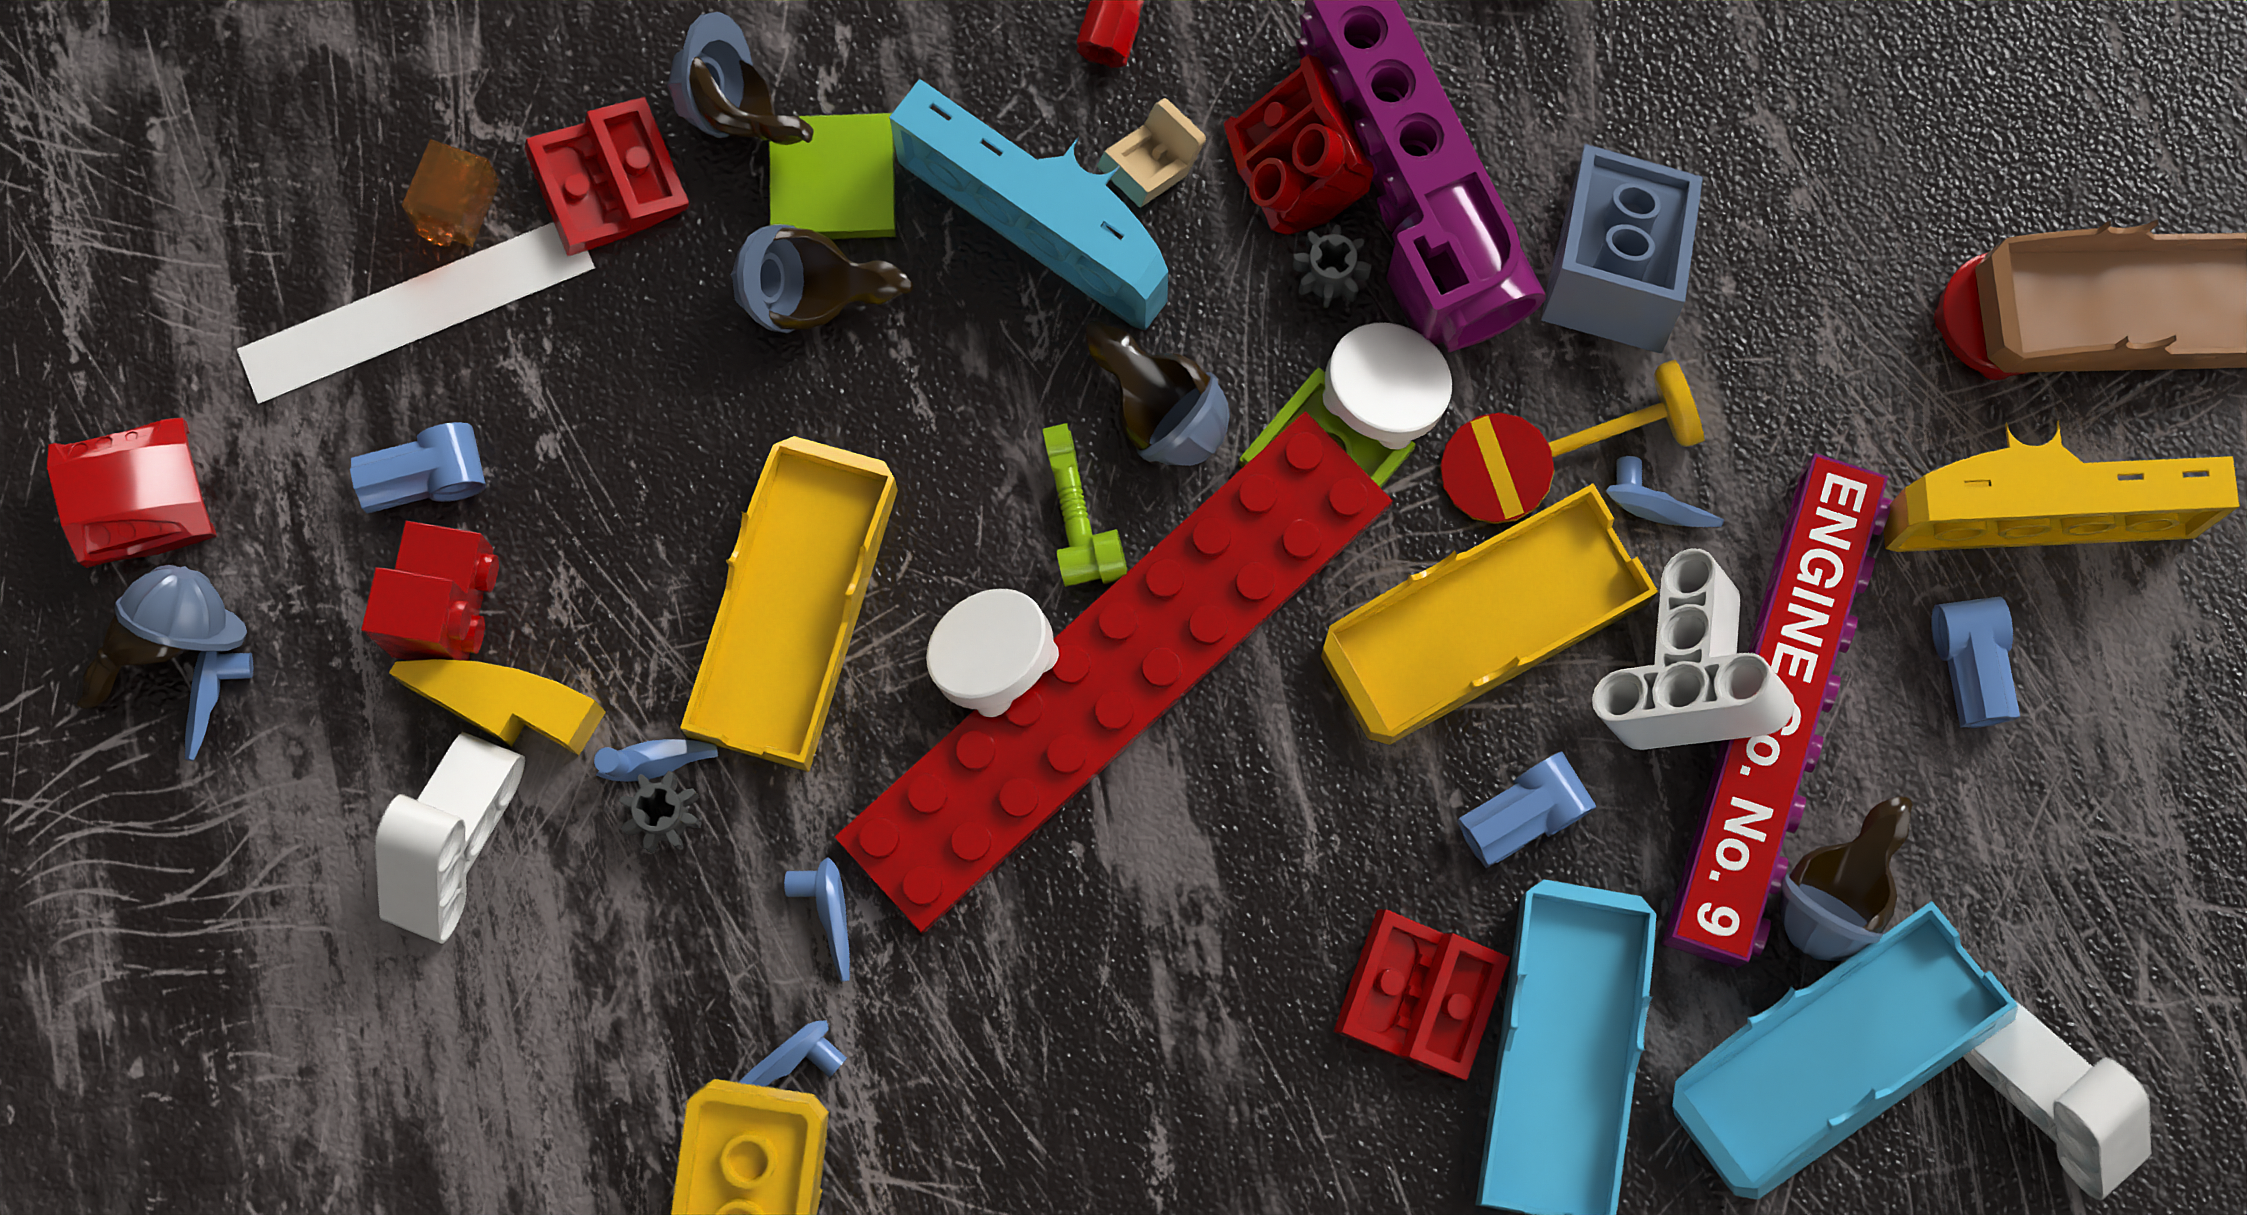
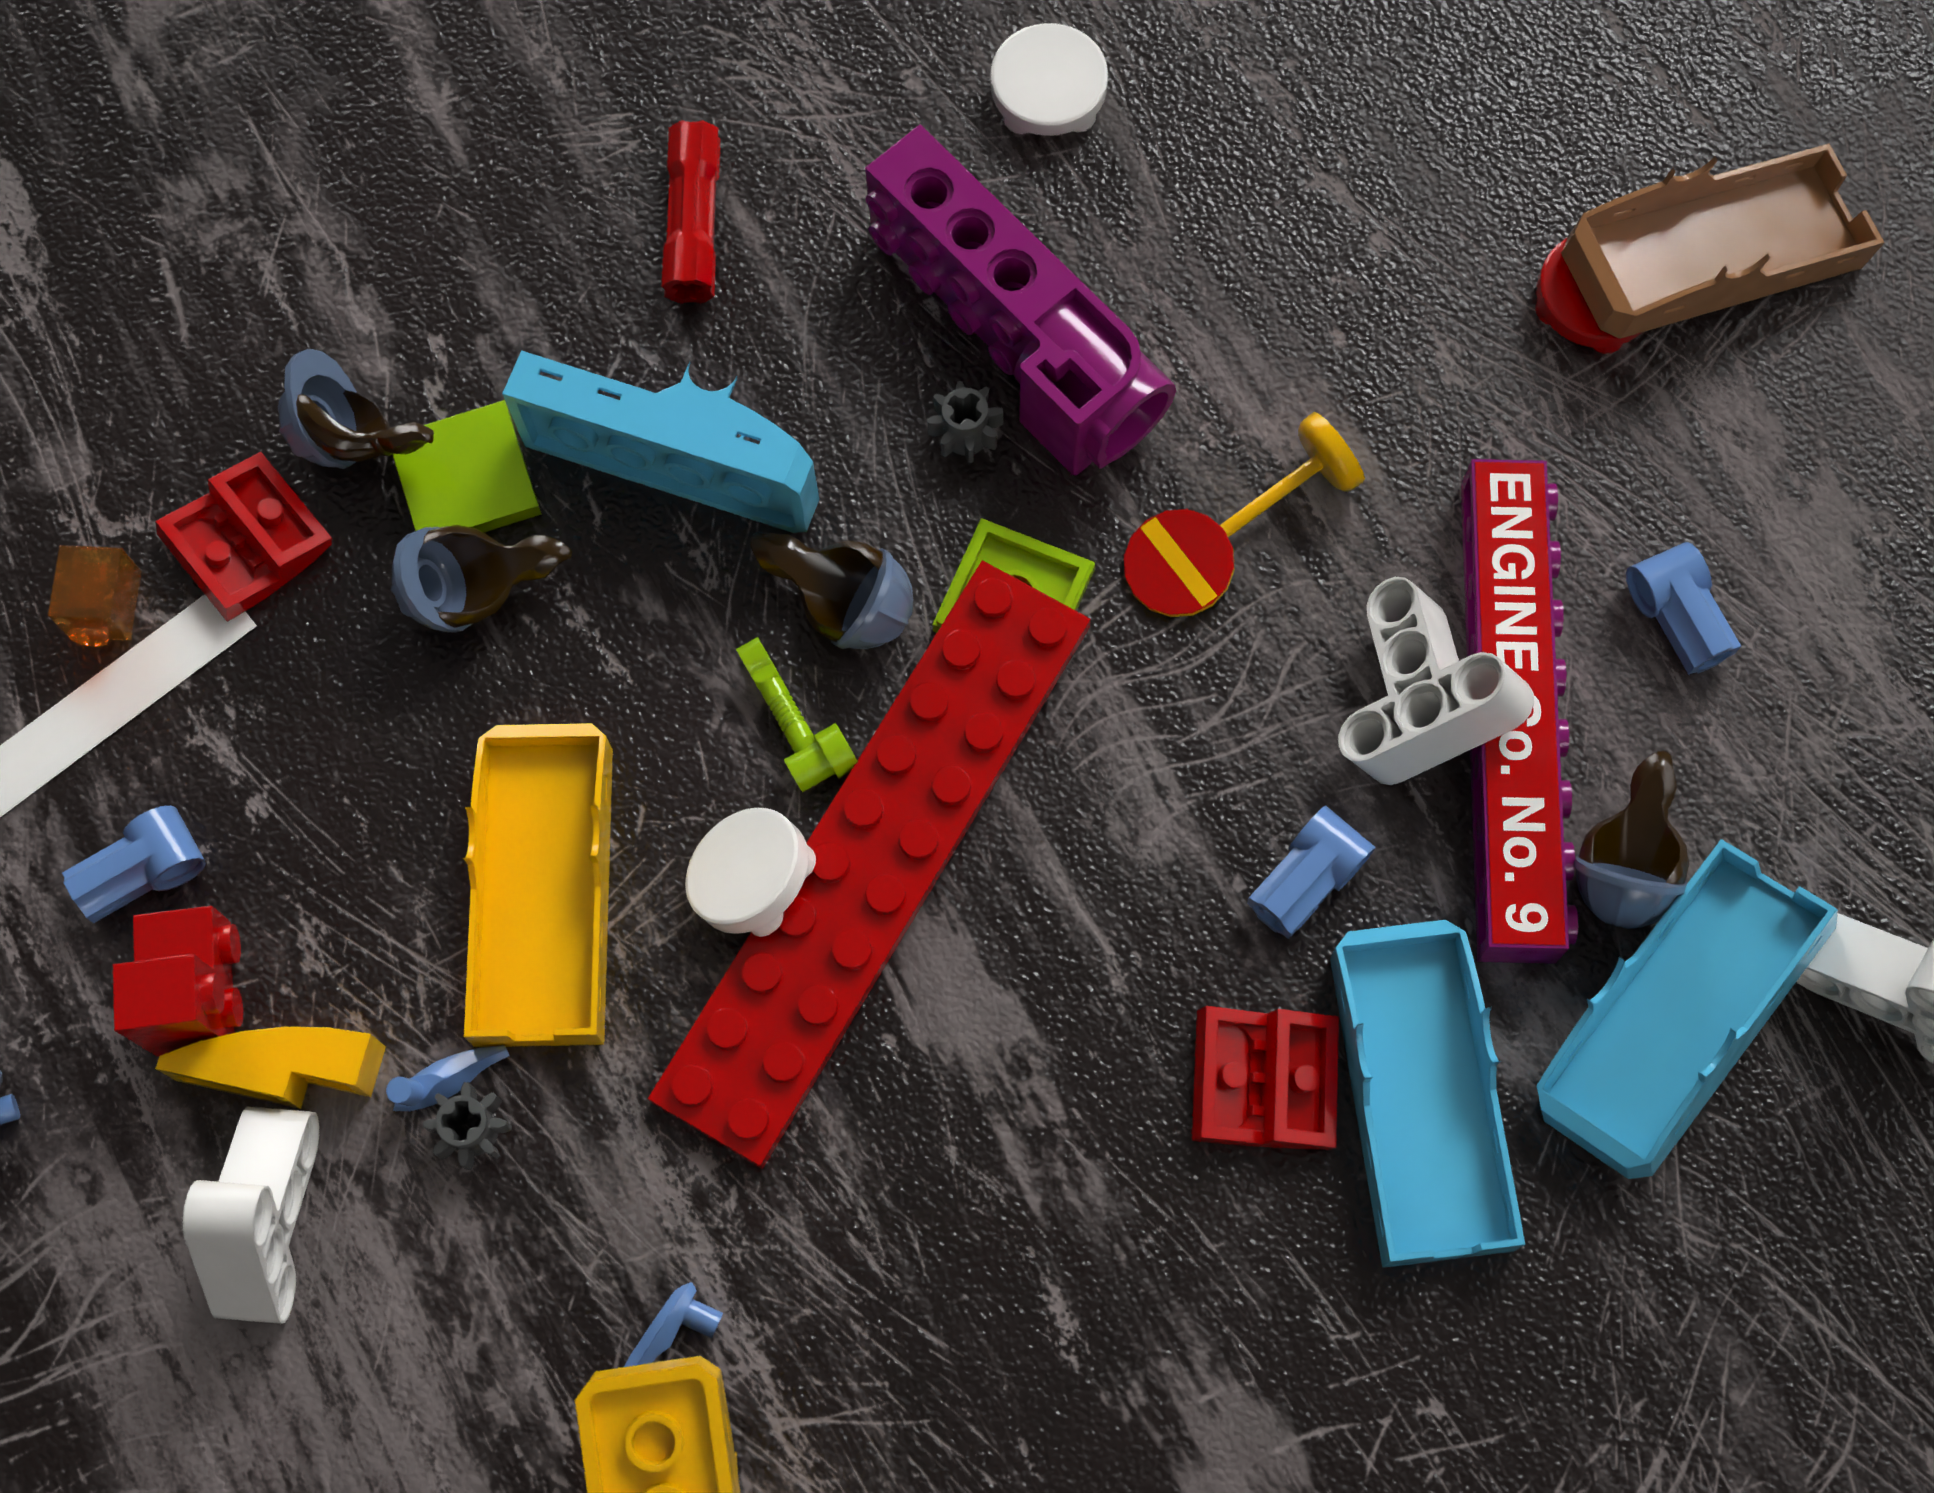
camera: 15 degrees left, 5 degrees down
medium blue bar [784,857,849,982] -> none
tan bracket [1097,98,1206,208] -> none
red slope [1223,54,1375,235] -> none
yellow piece [1321,483,1658,745] -> none
white tile [1323,323,1452,449] -> none
sand blue slope [1541,144,1703,354] -> none
medium blue bar [1606,456,1724,527] -> none
yellow piece [1883,420,2240,552] -> none

